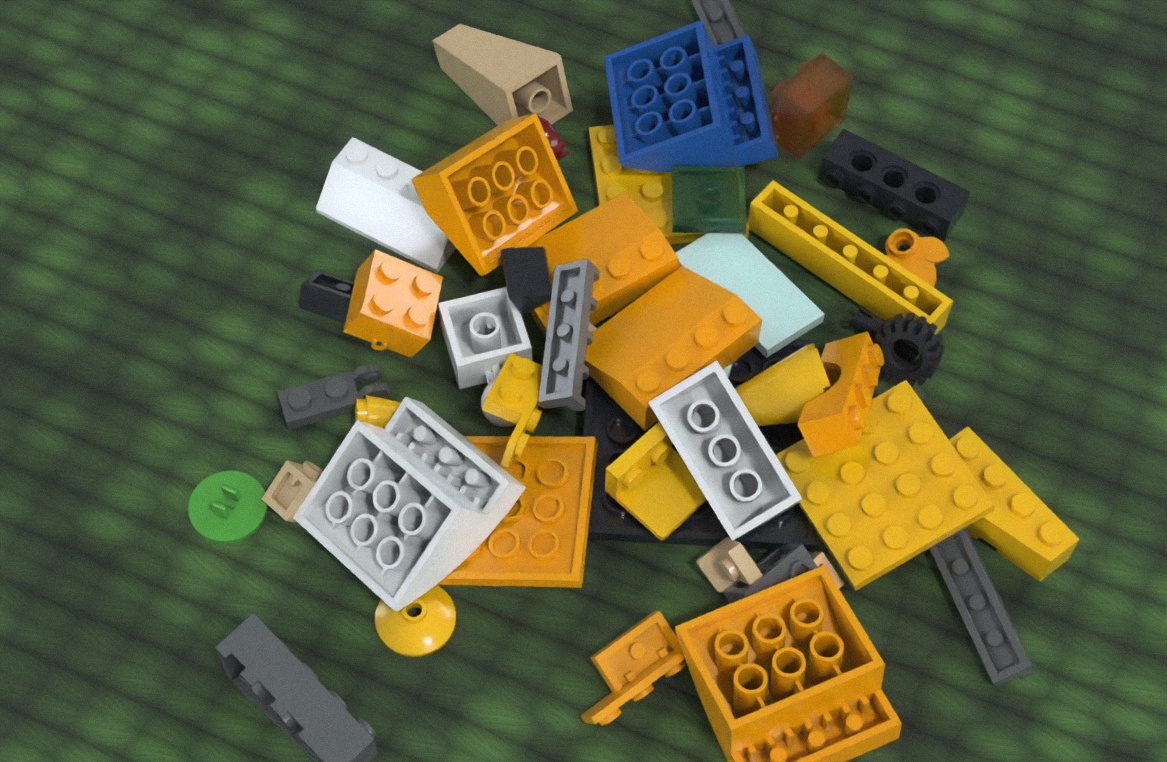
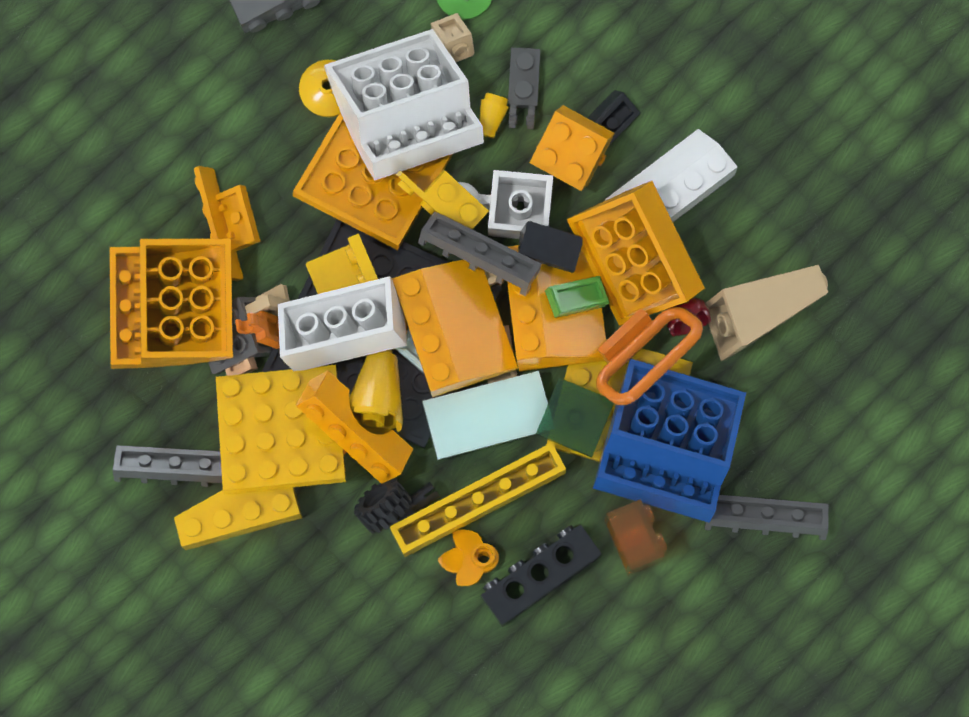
camera: 115 degrees right, 20 degrees up
none -> orange plate [235,310,280,349]
none -> bright green tile [545,276,610,318]
none -> orange bar [596,307,703,405]

